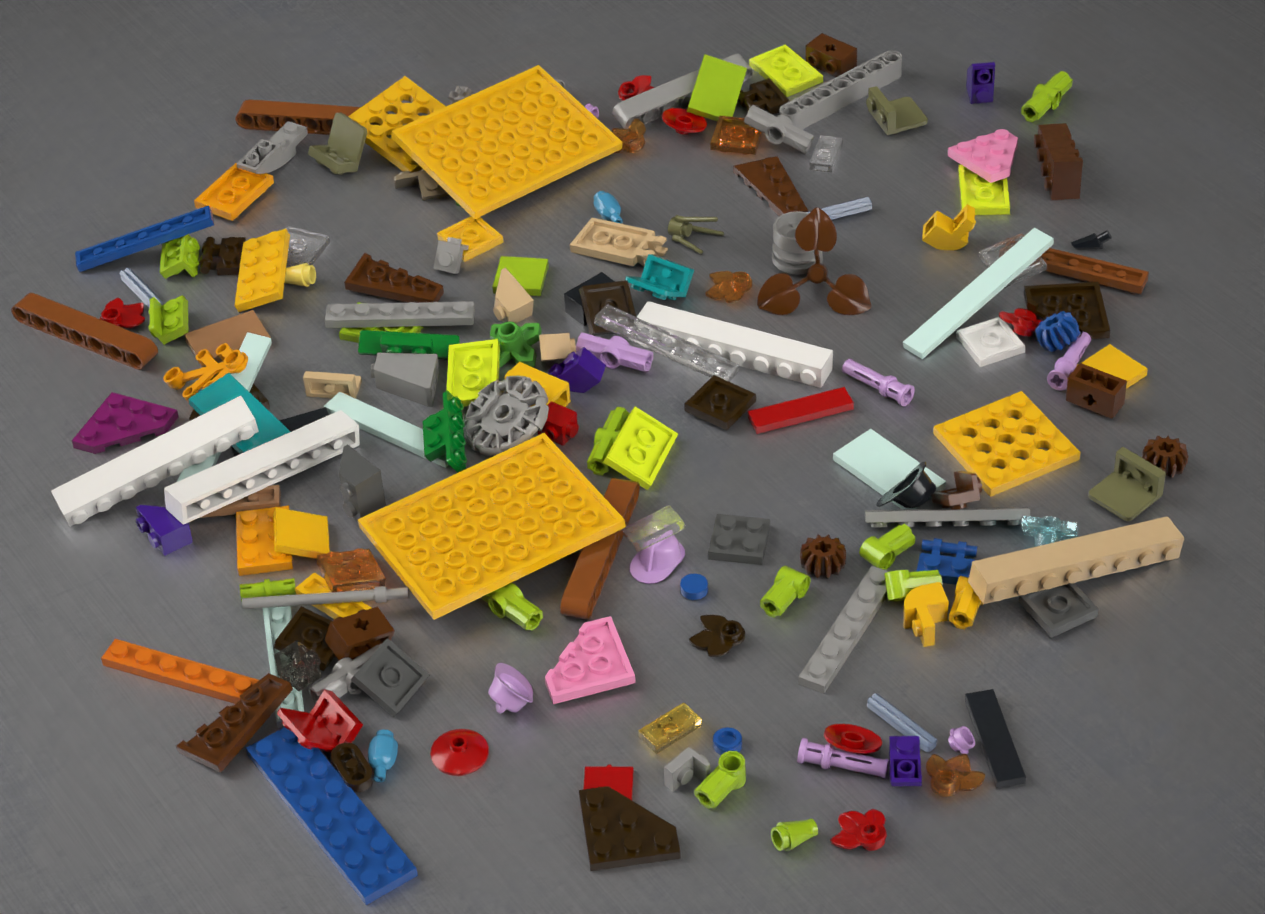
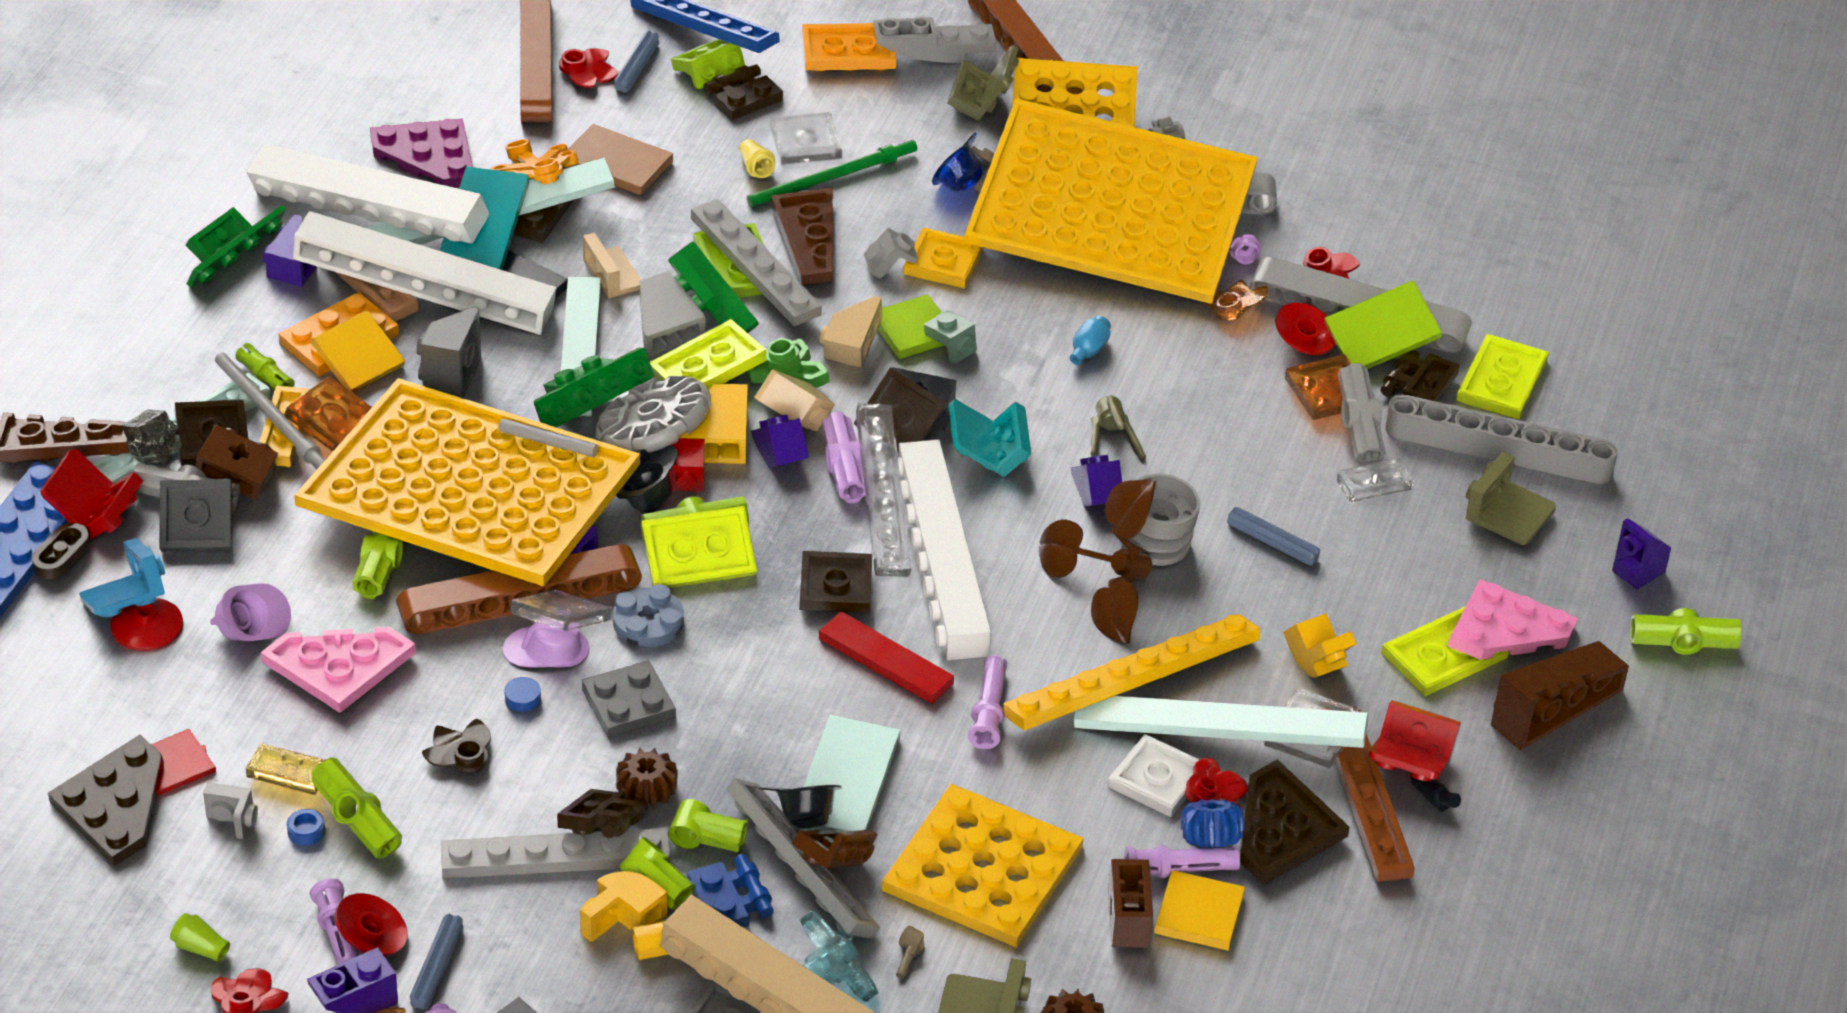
camera: 50 degrees right, 0 degrees up
orange plate [101,639,259,704] -> none
lime bracket [148,295,189,345] -> none
yellow plate [234,228,290,312] -> none
dark azure plant [368,729,398,782] -> none
tan tile [570,218,668,267] -> none
lime piece [694,751,746,809] -> none
clear orange plate [706,271,752,303] -> none
reddish brown wing [733,156,808,216] -> none
lime piece [760,565,811,618] -> none
reddish brown brick [806,33,857,77] -> none
none -> dark azure bracket [79,538,165,617]
none -> green bracket [185,204,287,288]
none -> lime piece [310,757,403,859]
none -> light grey bar [498,419,598,458]
none -> dark brown plate [557,789,648,838]
none -> sand blue plate [613,584,684,648]
none -> black piece [616,445,678,514]
none -> green bar [747,140,918,207]
none -> dark tan hand [896,925,925,979]
none -> sand green bracket [924,310,977,364]
none -> clear blue piece [931,133,983,192]
none -> yellow plate [1003,614,1260,731]
none -> dark purple slope [1070,455,1122,506]
none -> red bracket [1368,700,1461,781]

